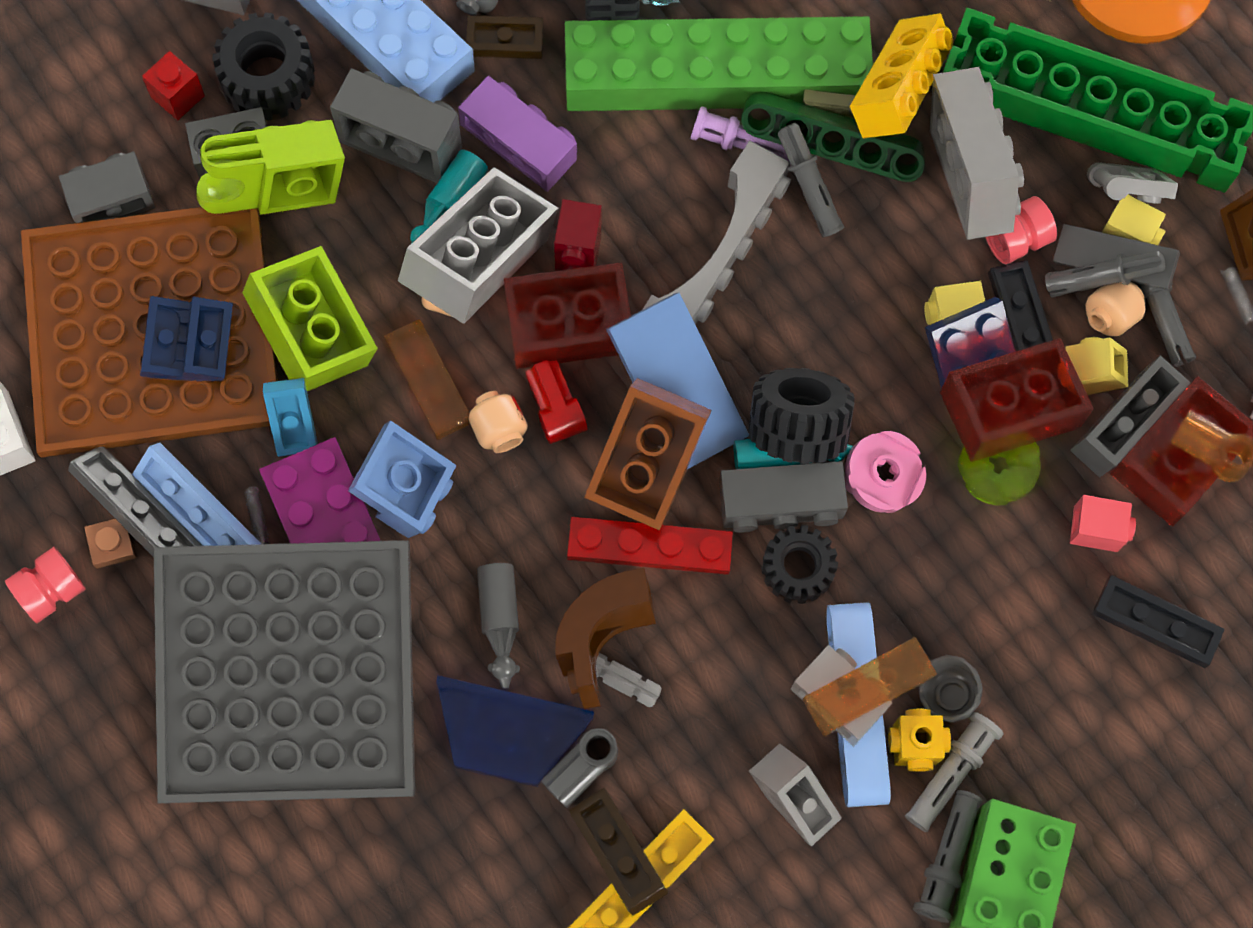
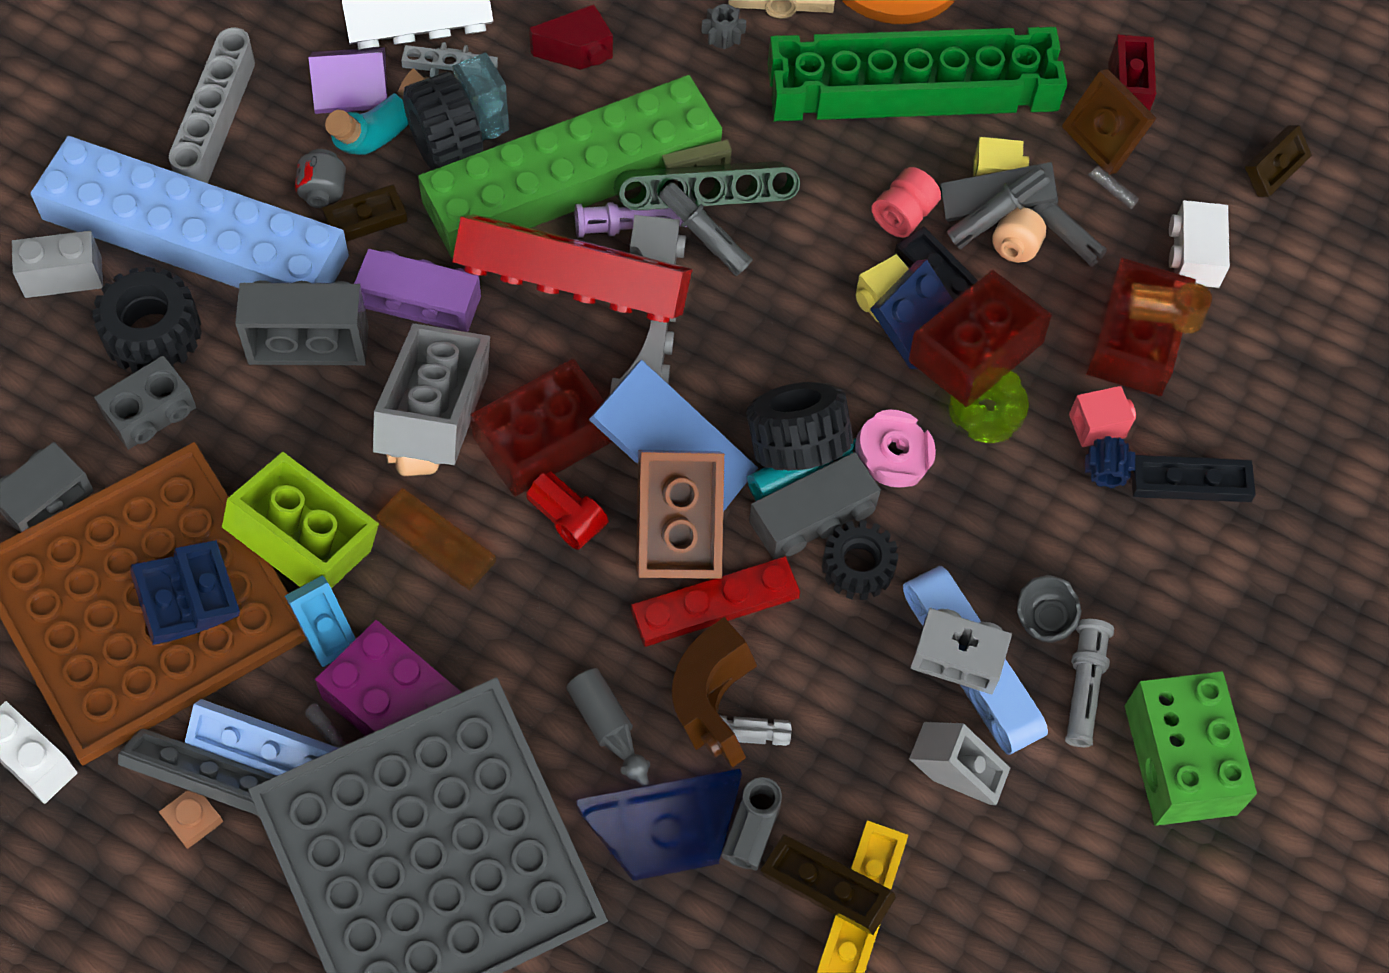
camera: 25 degrees left, 10 degrees down
coral wheel [5,546,86,624] -> none
red brick [142,51,205,121] -> none
lime brick [196,119,345,215] -> none
medium blue plate [348,421,457,538] -> none
teal wheel [410,150,488,244] -> none
light nougat head [468,391,528,453] -> none
dark red brick [554,199,602,281] -> none
clear orange tile [802,637,937,737] -> none
yellow brick [850,13,953,138] -> none
yellow brick [888,709,951,772] -> none
dark grey pin [913,790,983,923] -> none
light grey brick [930,67,1024,240] -> none
light yellow brick [1062,337,1128,396] -> none
dark grey brick [1070,355,1190,478] -> none
light grey plate [1087,162,1178,203] -> none
none -> red brick [452,214,692,323]
none -> dark blue gear [1085,436,1136,488]

